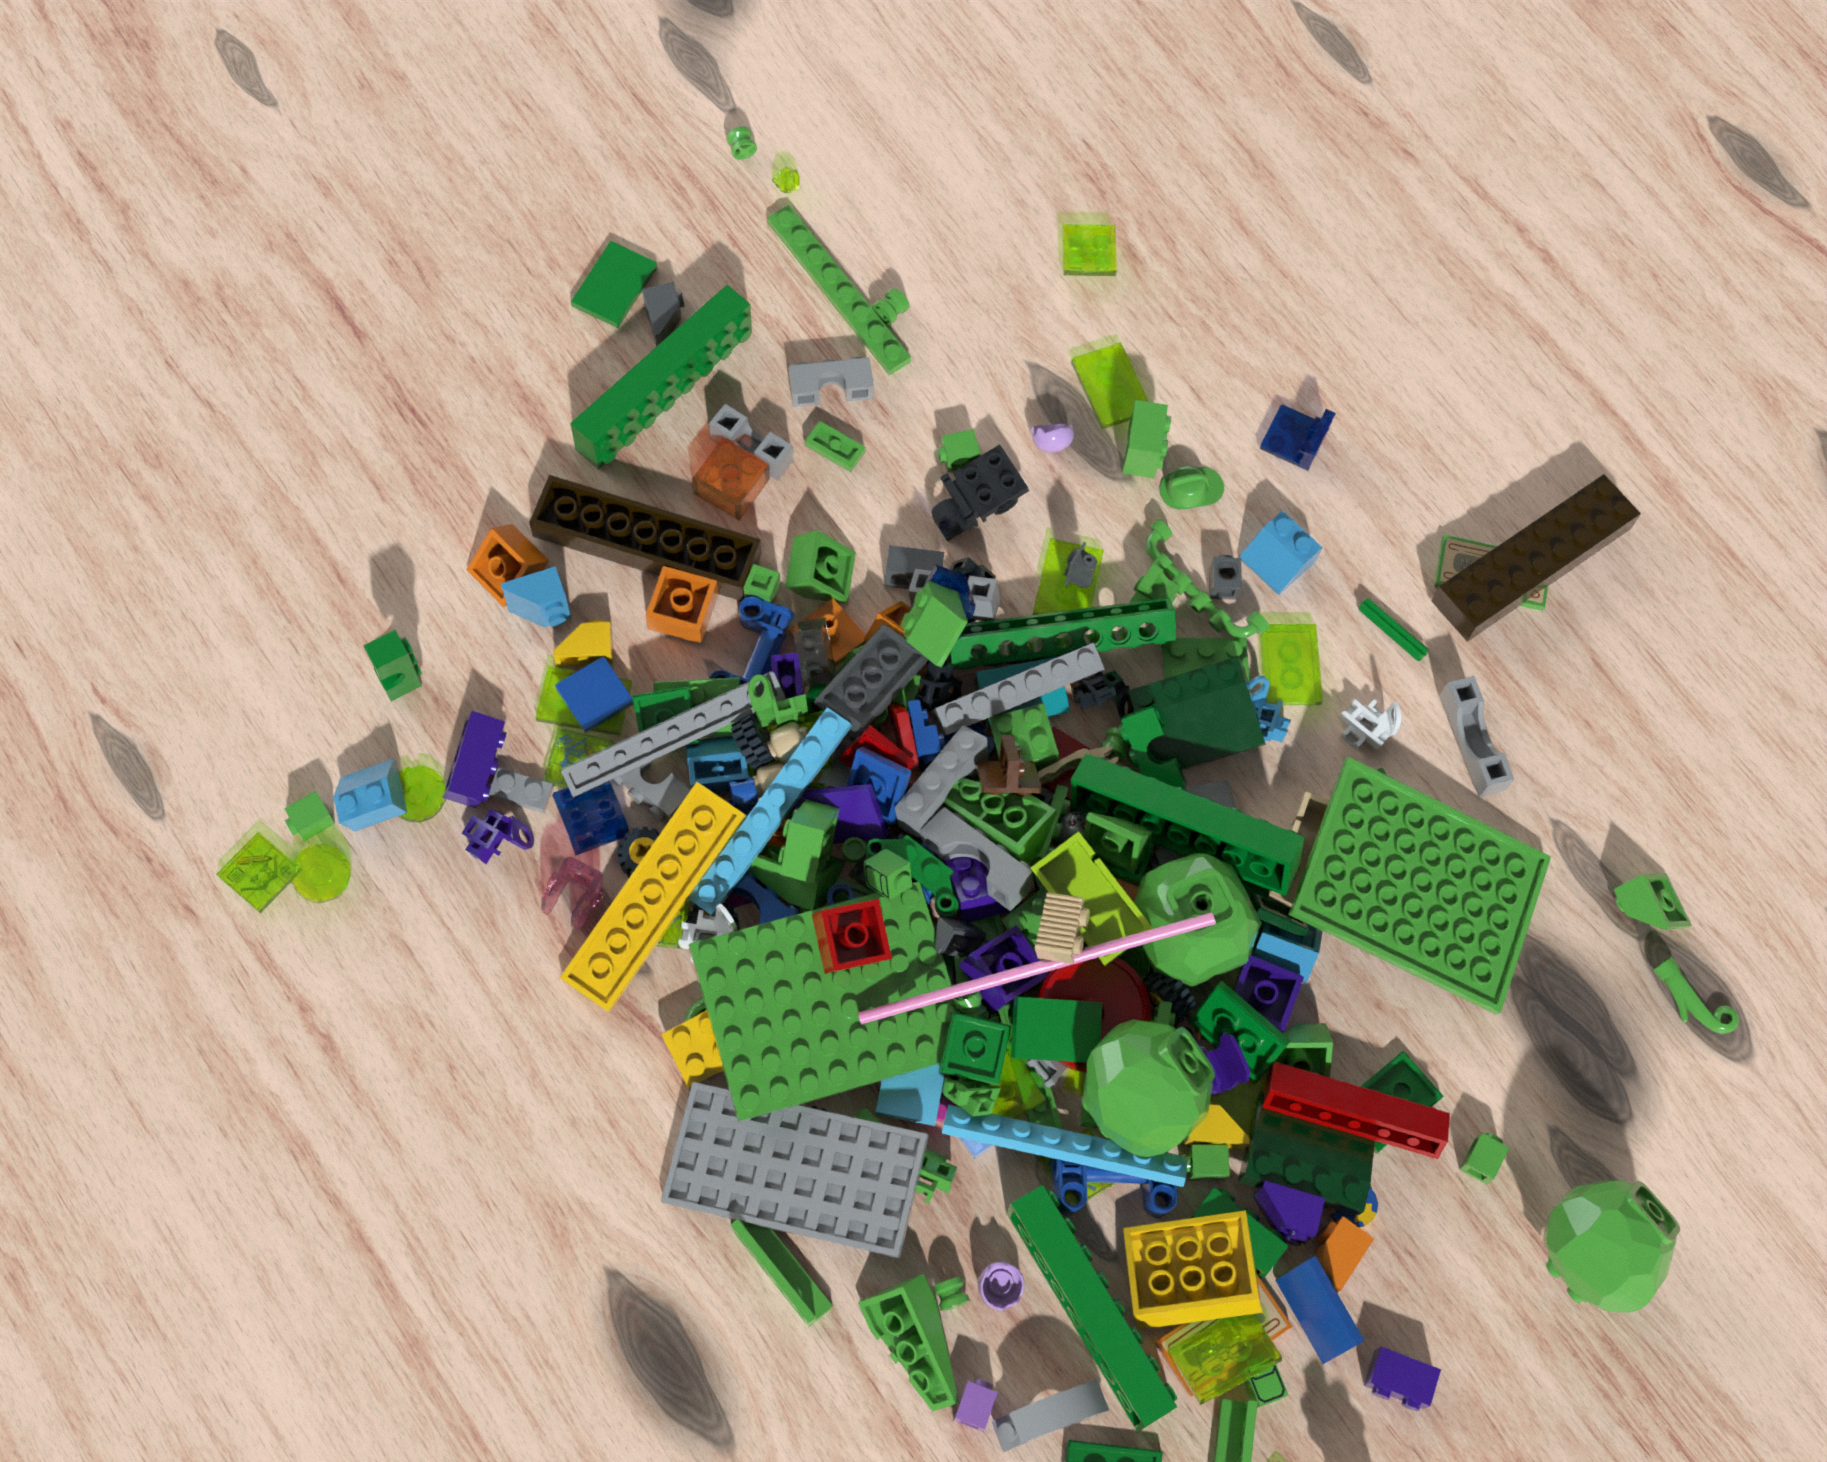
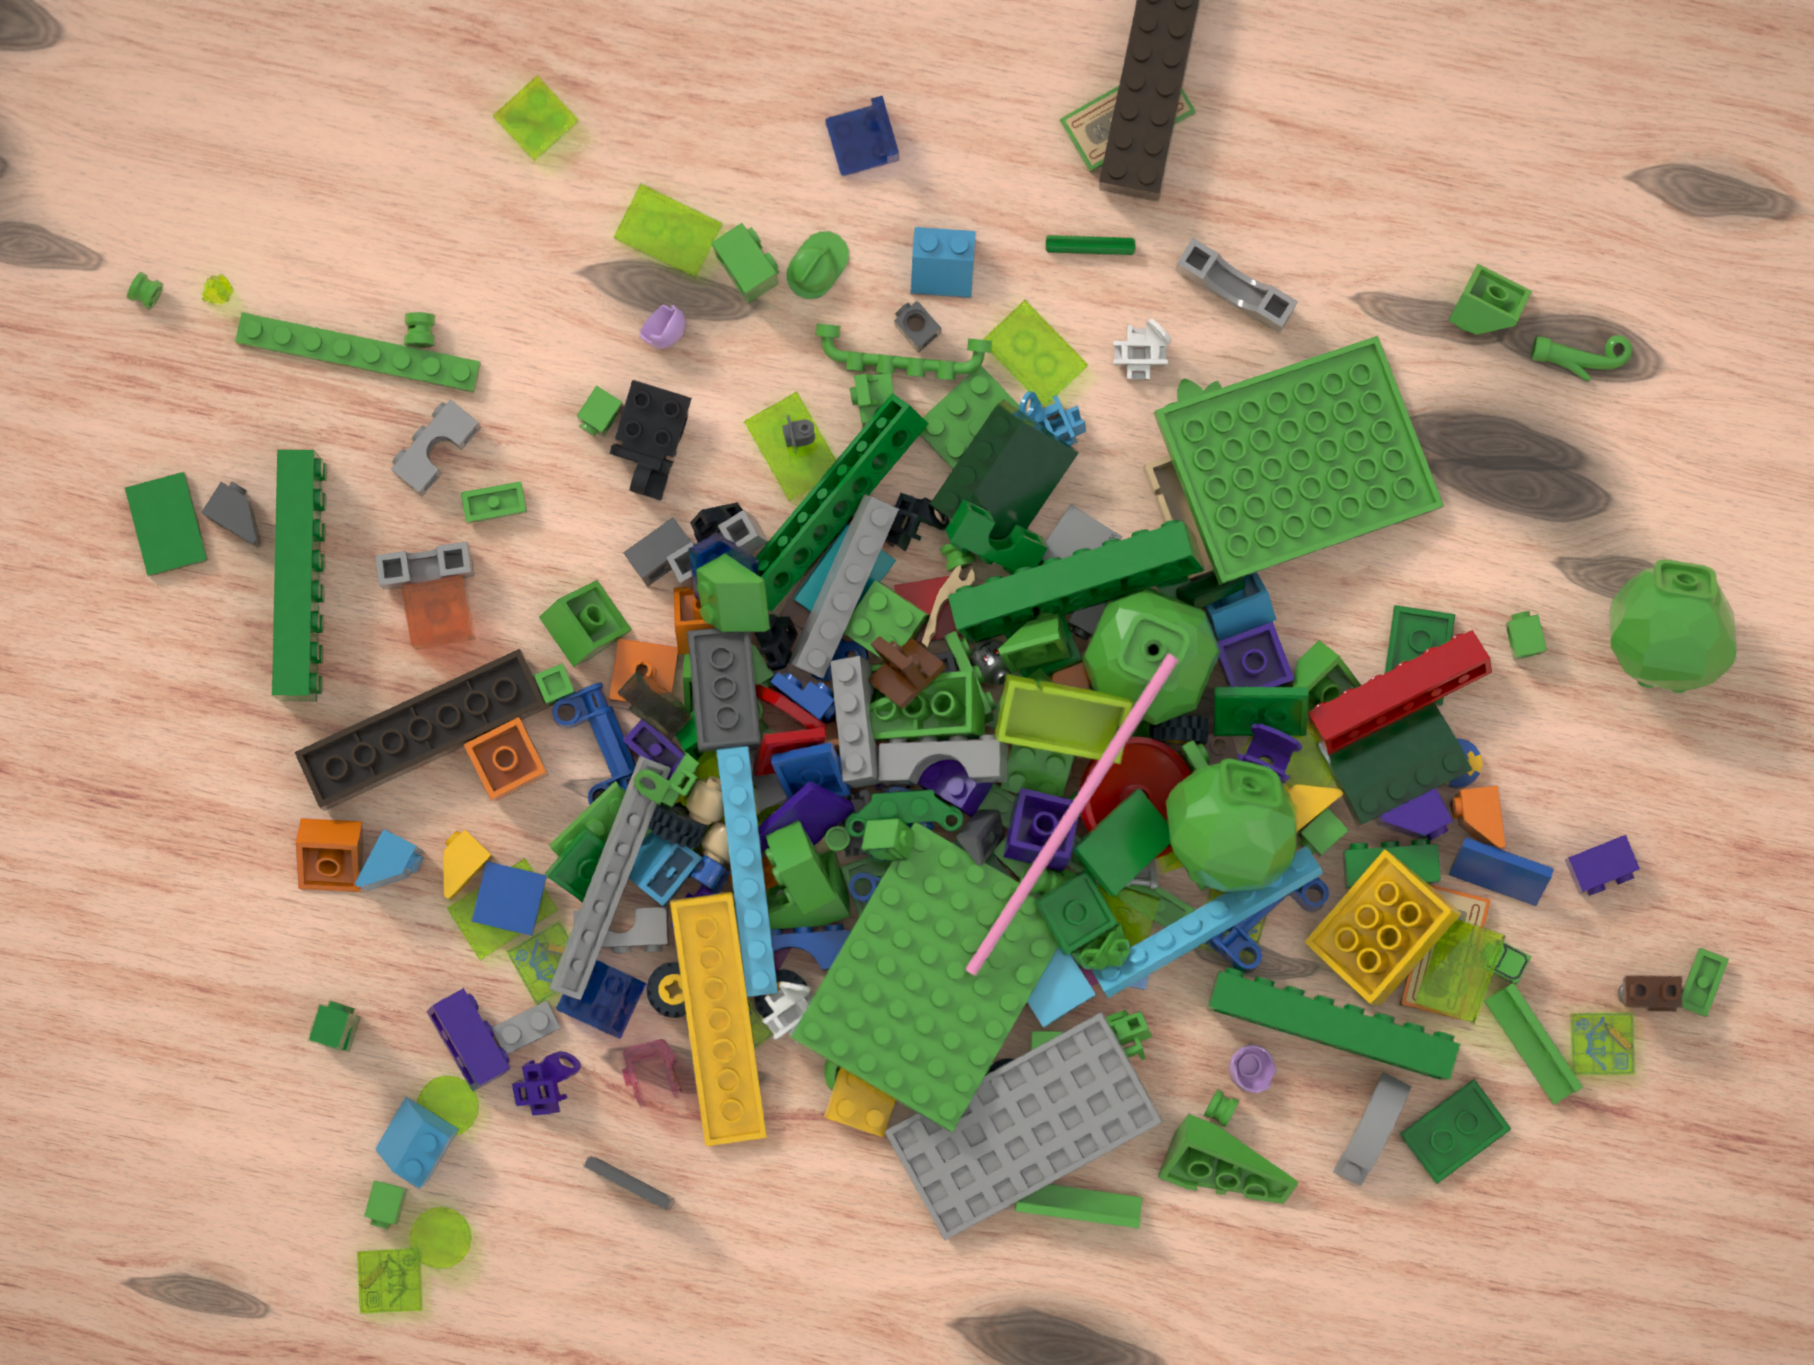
camera: 30 degrees left, 15 degrees up
red brick [812,899,892,974] -> none
medium lavender brick [953,1379,998,1432] -> none
tan brick [1035,892,1090,964] -> none
none -> dark grey tile [583,1156,675,1210]

